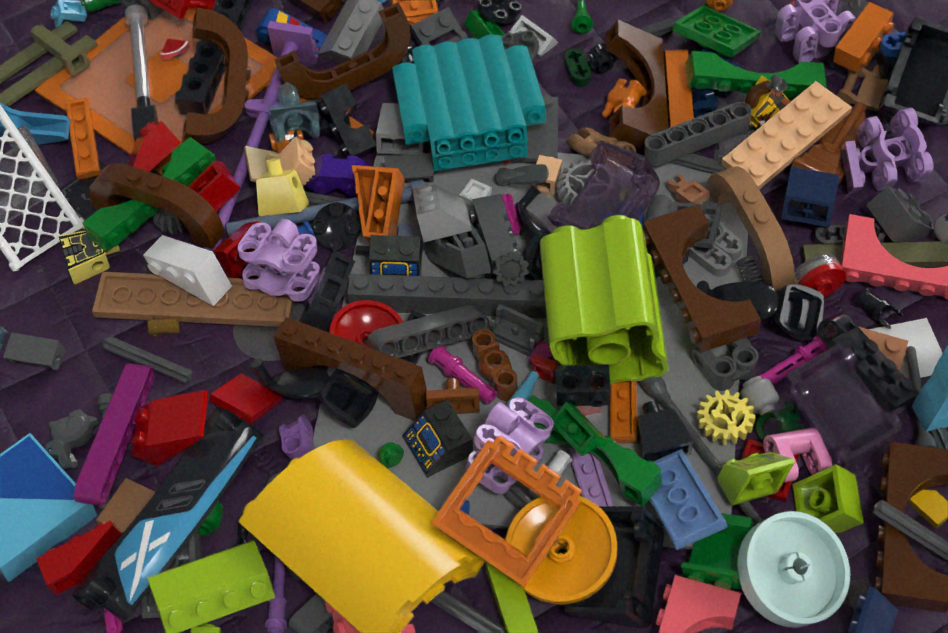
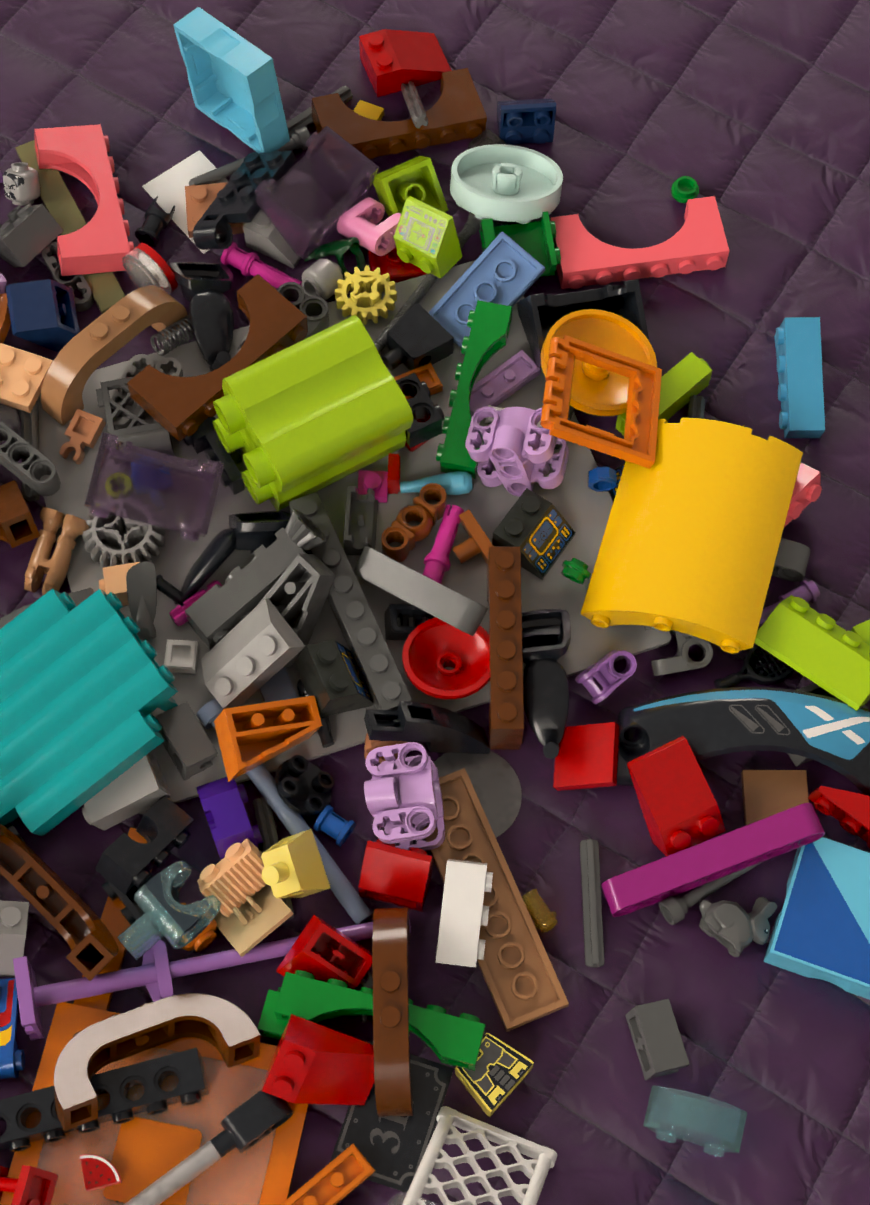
camera: 120 degrees left, 10 degrees up
green slope [552,402,606,457] -> none

